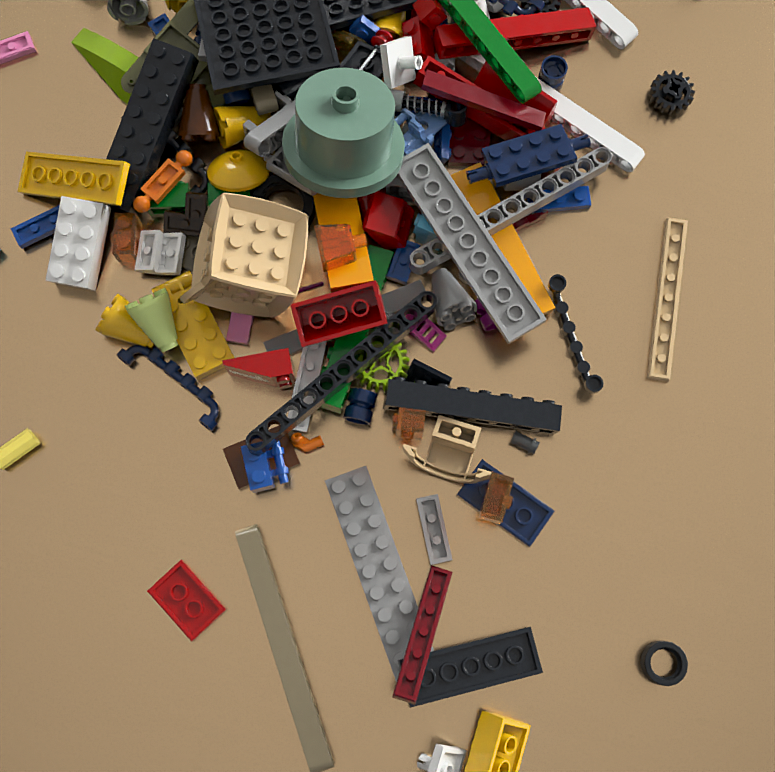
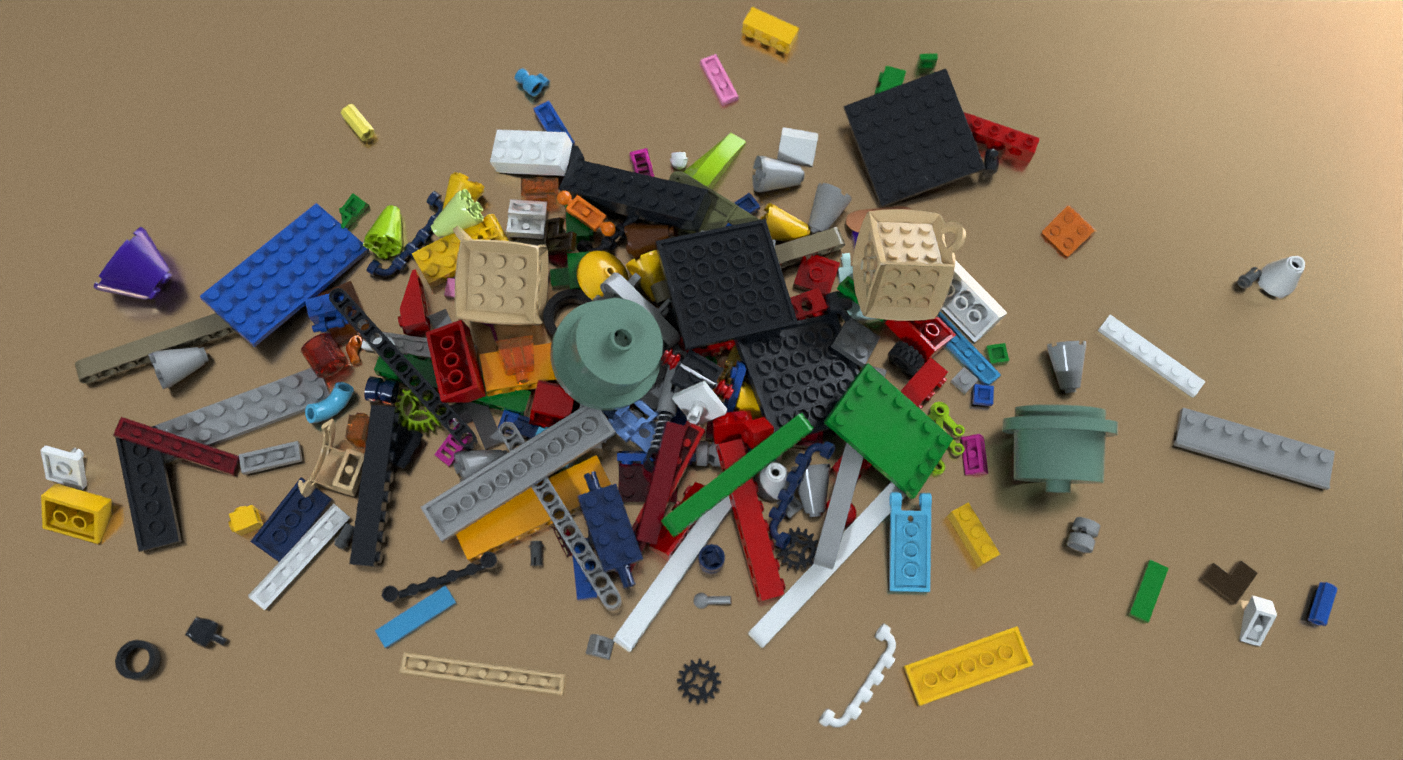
camera: 85 degrees right, 5 degrees down
yellow plate [17,151,130,206] -> none
red tile [147,560,227,642] -> none
clear orange brick [478,472,514,524] -> none
none -> dark purple cone [93,227,172,300]
none -> light grey cone [148,347,209,389]
none -> black piece [185,616,227,648]
none -> blue plate [200,203,369,347]
none -> yellow brick [228,505,263,536]
none -> white plate [248,504,350,610]
none -> clear red piece [301,333,347,378]
none -> medium azure cylinder [305,382,354,423]
none -> green slope [339,193,369,229]
none -> lime cone [363,205,402,259]
none -> dark azure tile [375,586,456,649]
none -> dark grey pin [528,541,544,566]
none -> light grey slope [586,634,614,660]
none -> dark pink slope [629,148,655,177]
none -> white plate [670,152,688,170]
none -> light grey bar [693,593,732,609]

